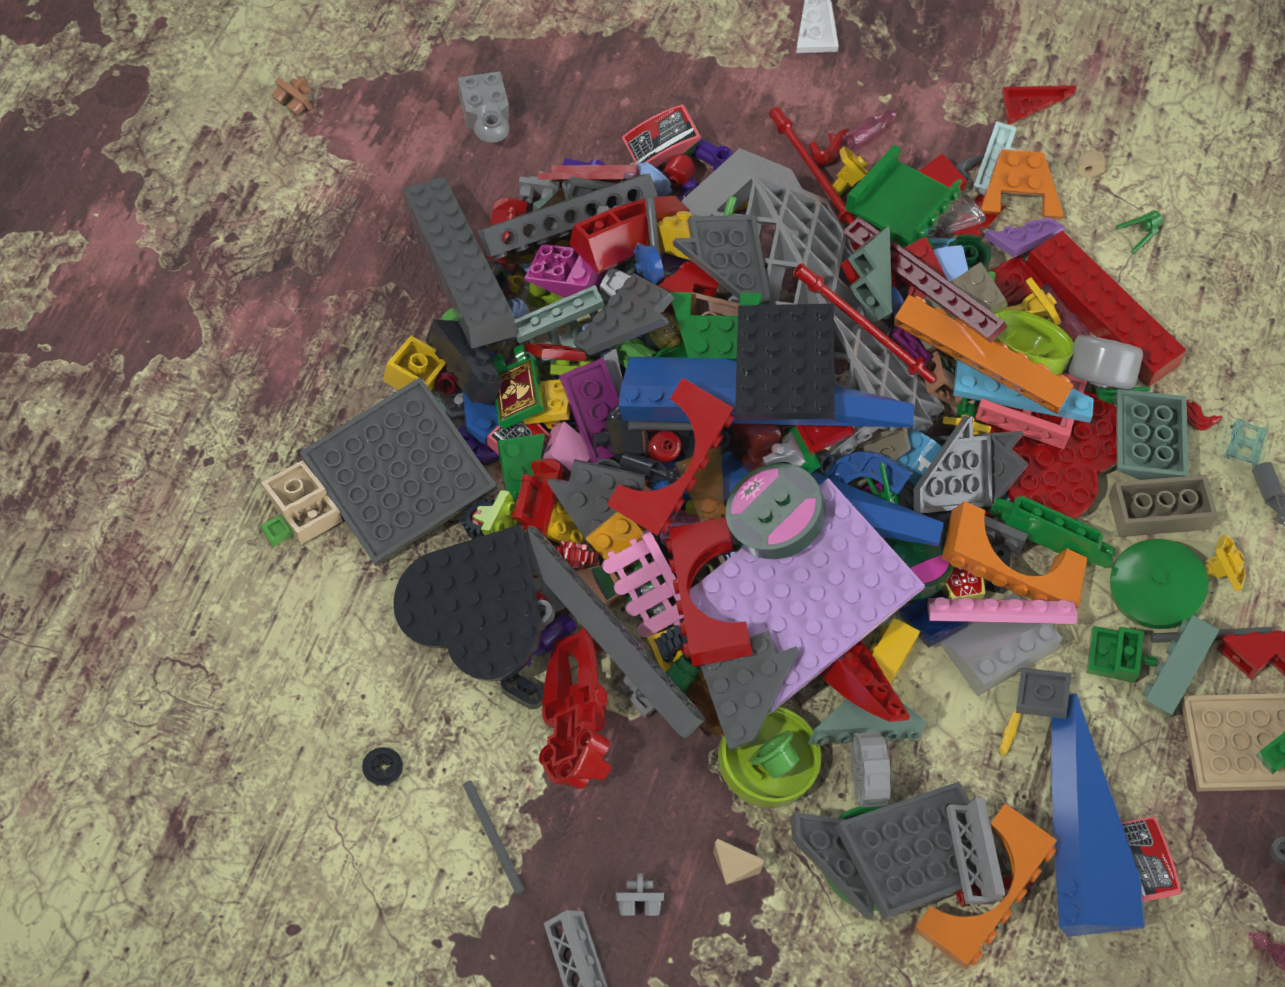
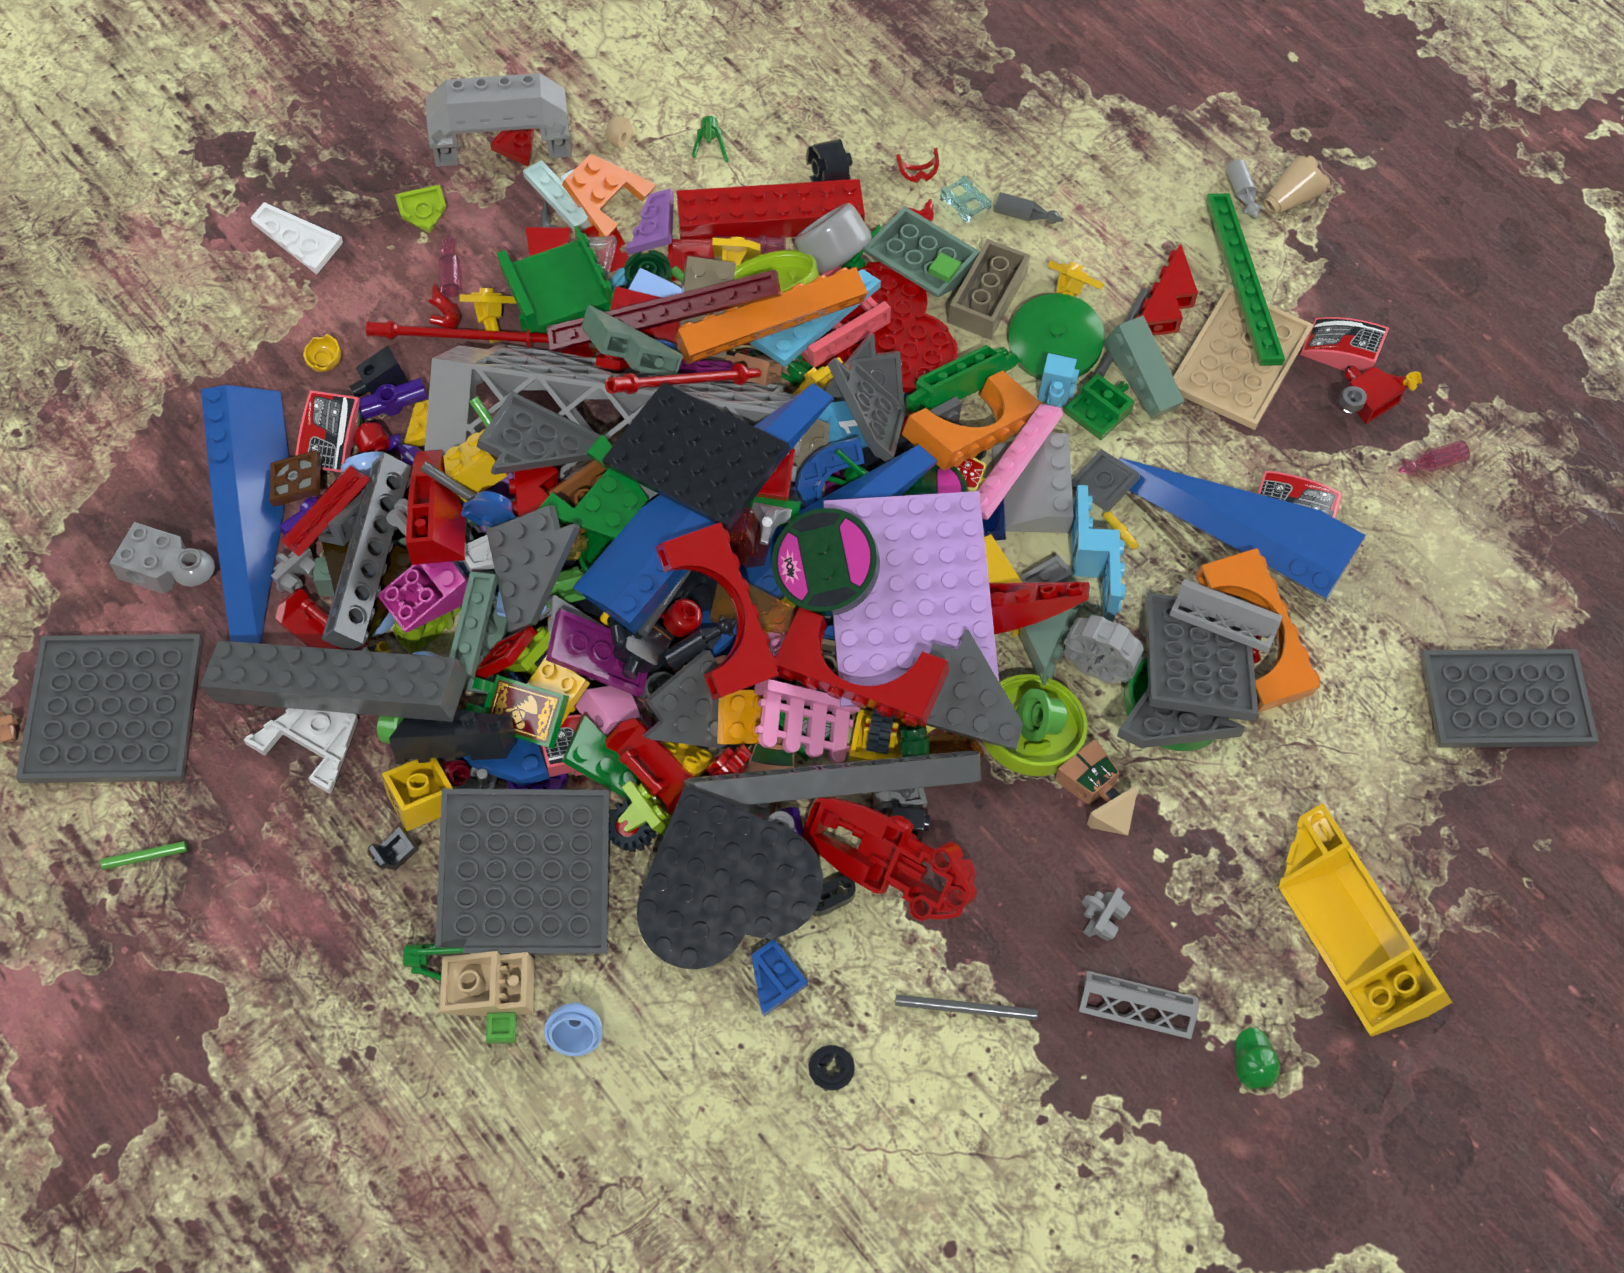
camera: 55 degrees left, 0 degrees up
none -> dark grey plate [16,634,203,783]
none -> bright green bar [100,841,187,870]
none -> blue wedge [201,385,289,644]
none -> white wing [244,708,358,794]
none -> reddish brown piece [269,450,321,507]
none -> yellow hair [303,334,341,372]
none -> black torso [349,346,409,397]
none -> black bracket [368,827,419,870]
none -> lime plate [395,184,446,234]
none -> green plant [403,943,464,981]
none -> light grey wedge [426,73,572,167]
none -> light blue piece [544,1002,603,1056]
none -> blue wing [751,939,808,1017]
none -> black brick [806,139,853,182]
none -> black brick [891,802,930,841]
none -> red helmet [896,148,940,183]
none -> bright green tile [928,253,961,283]
none -> light grey plate [1019,555,1073,583]
none -> medium azure brick [1038,353,1079,407]
none -> nougat torso [1055,739,1121,805]
none -> medium azure bracket [1071,485,1125,622]

